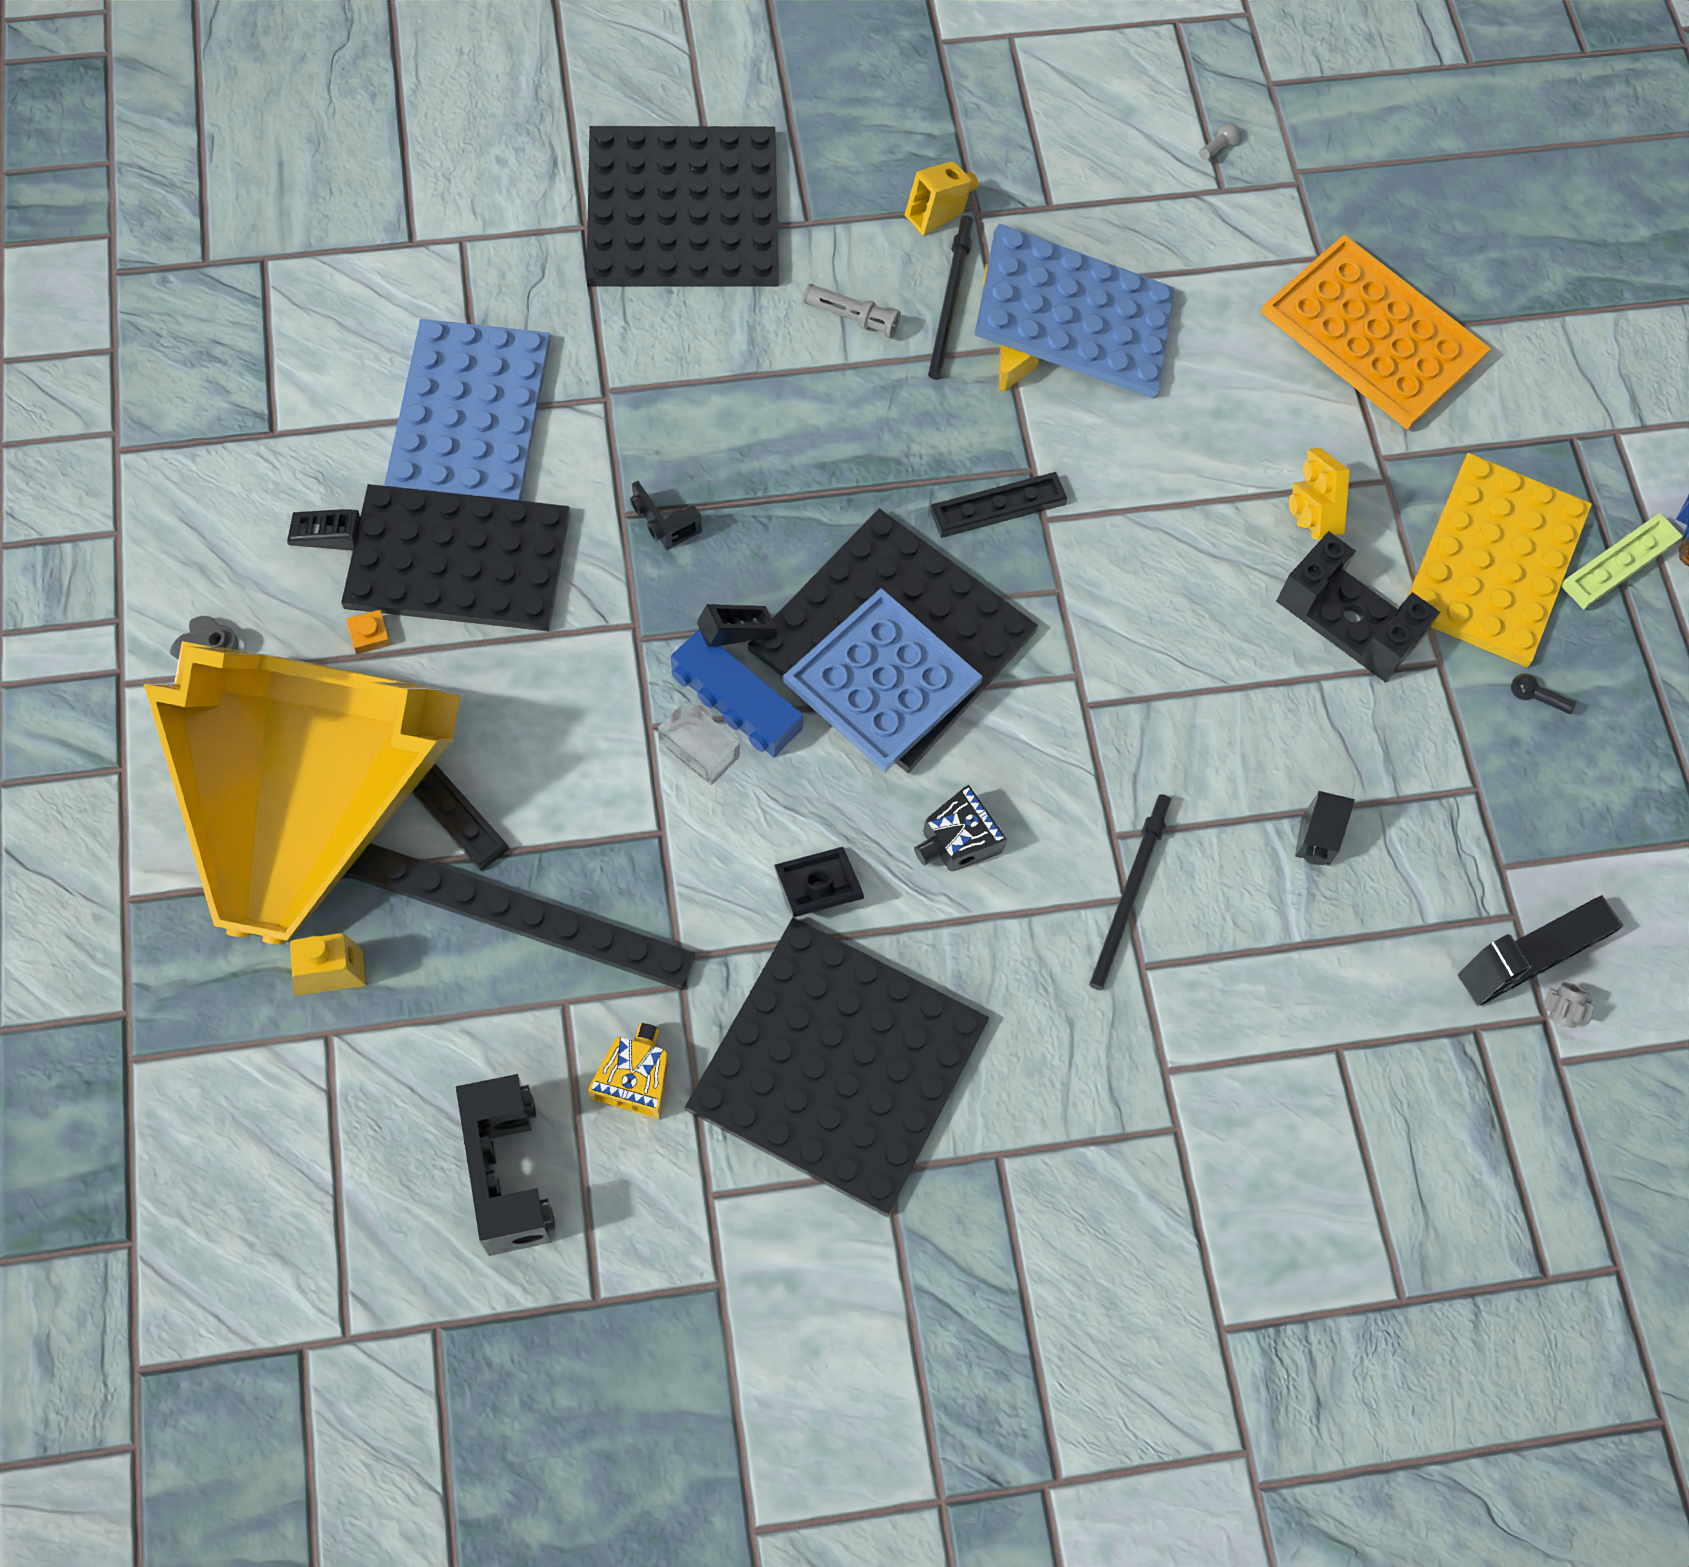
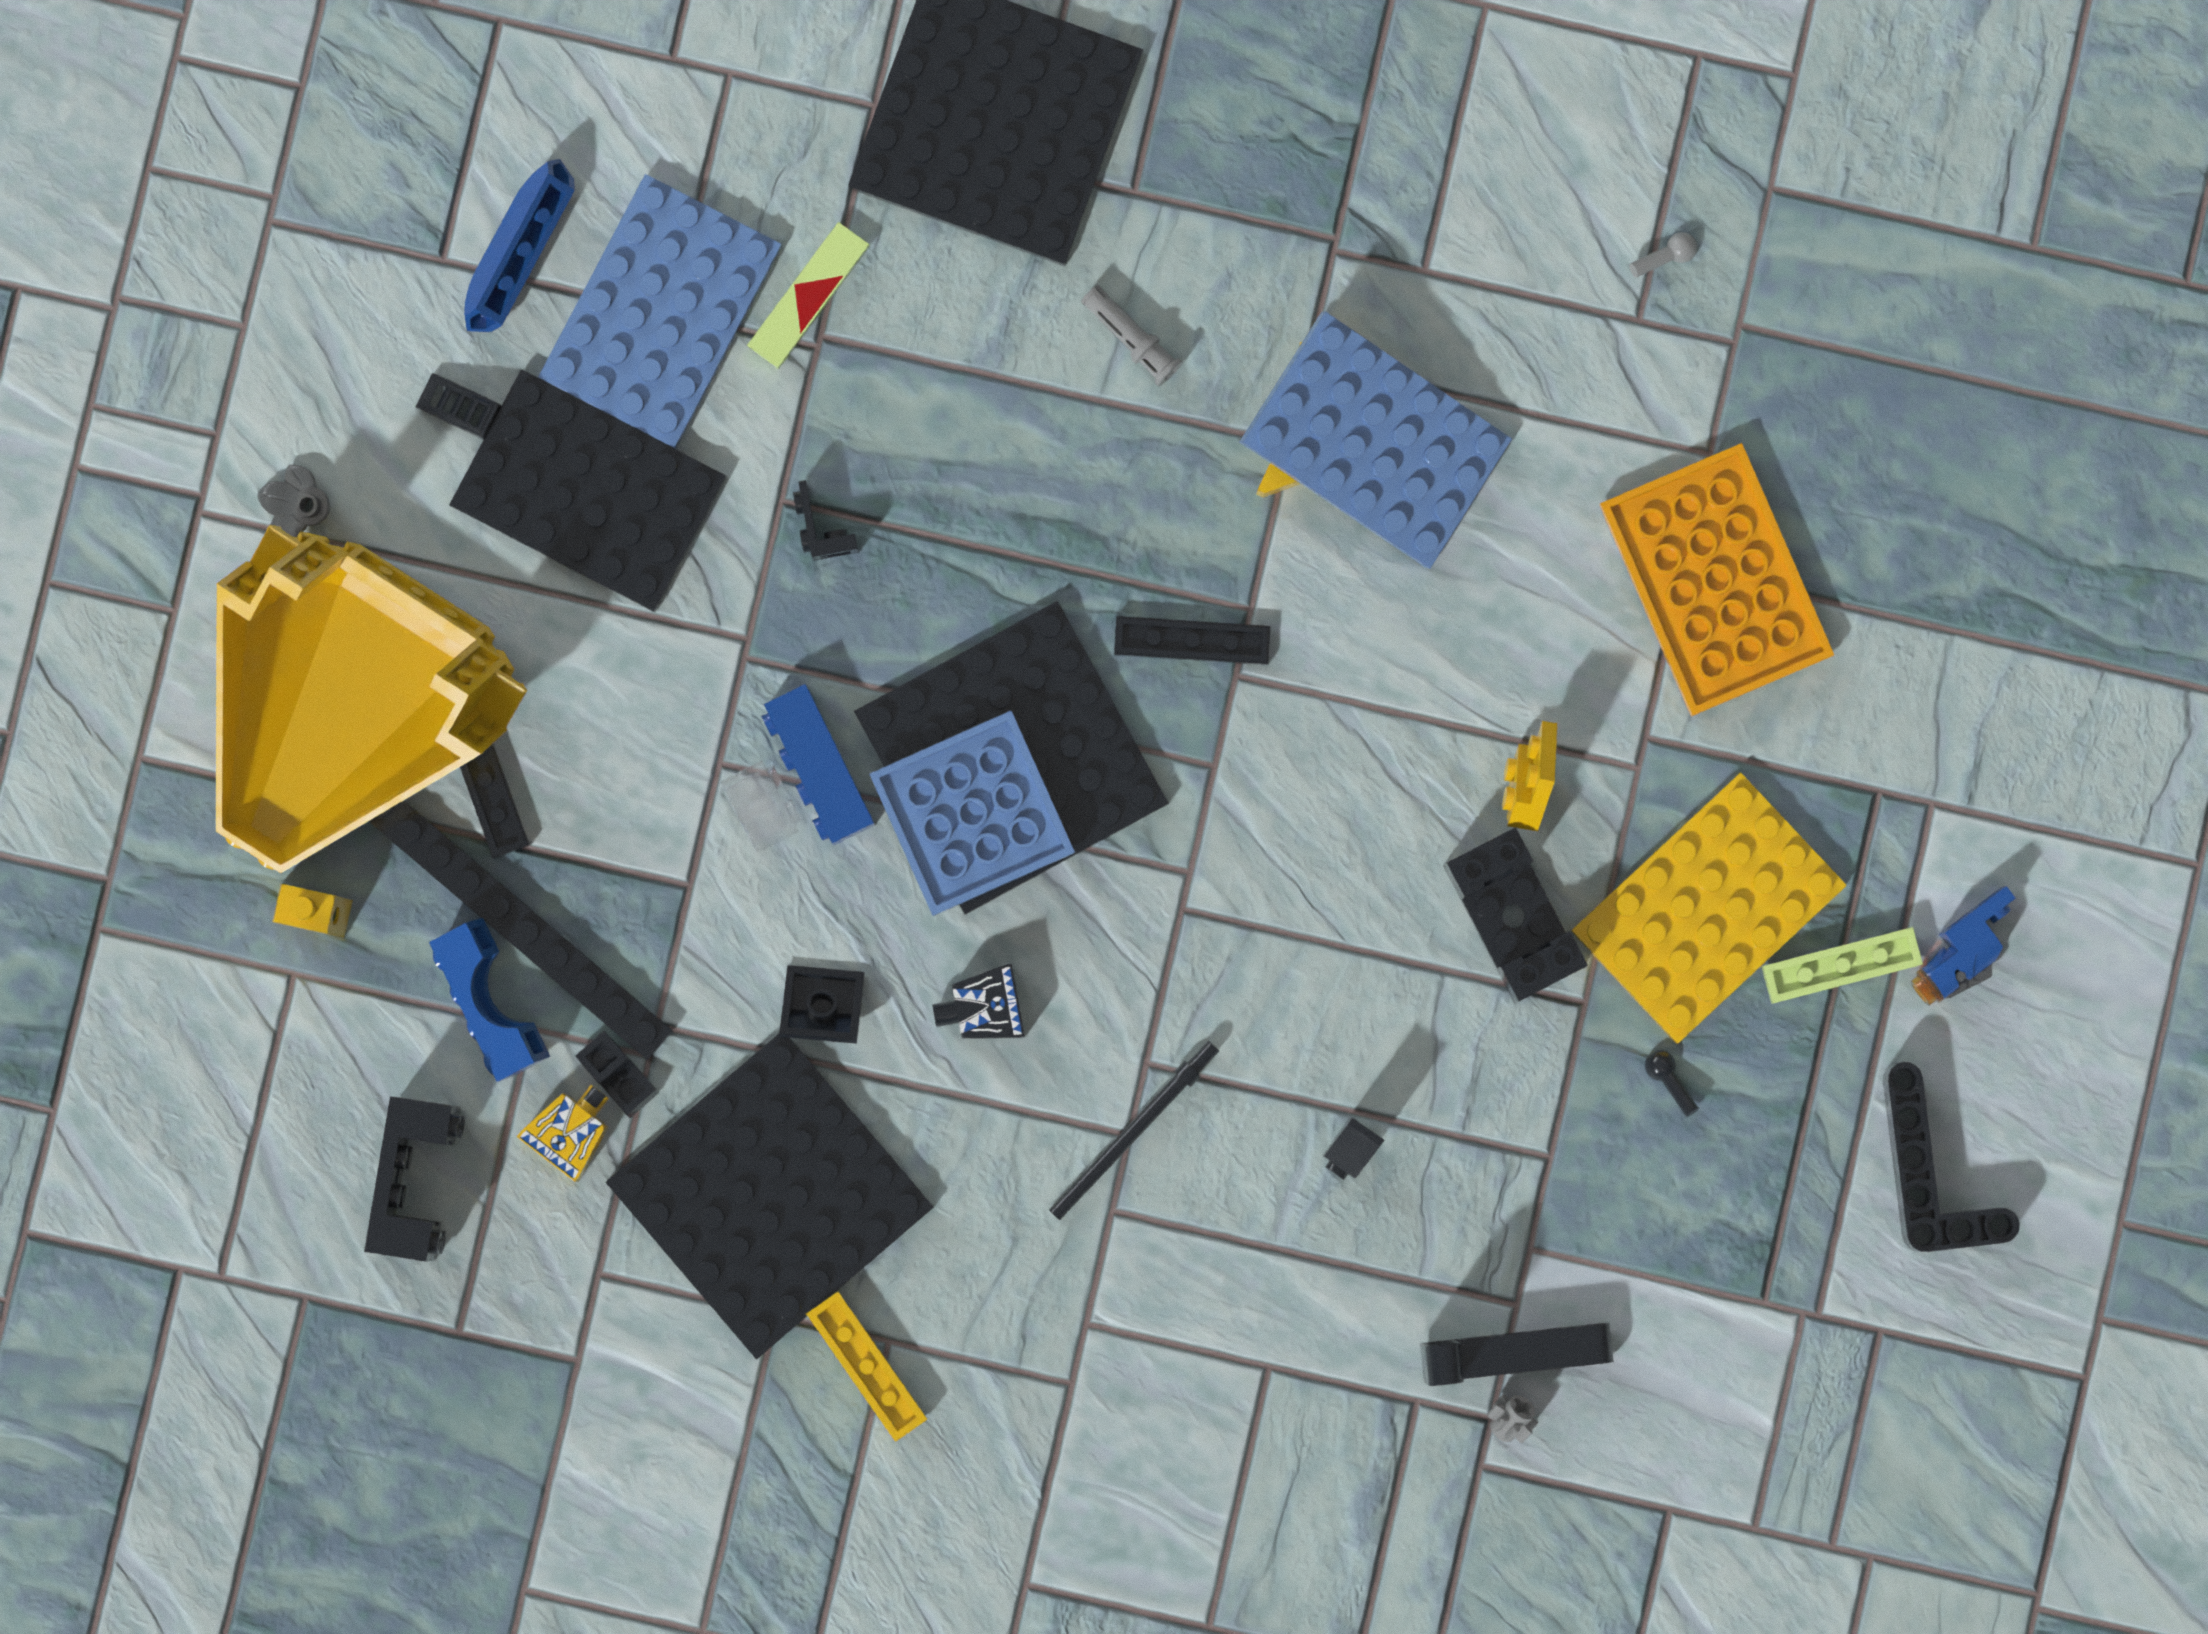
camera: 25 degrees right, 20 degrees up
light orange plate [346,610,391,655] -> none
black slope [697,604,778,646] -> none
yellow torso [905,161,979,236] -> none
black bar [928,215,973,380] -> none
none -> blue arch [429,918,551,1082]
none -> blue brick [464,159,575,332]
none -> black slope [575,1031,659,1118]
none -> yellowish green tile [747,222,870,369]
none -> yellow plate [806,1291,928,1442]

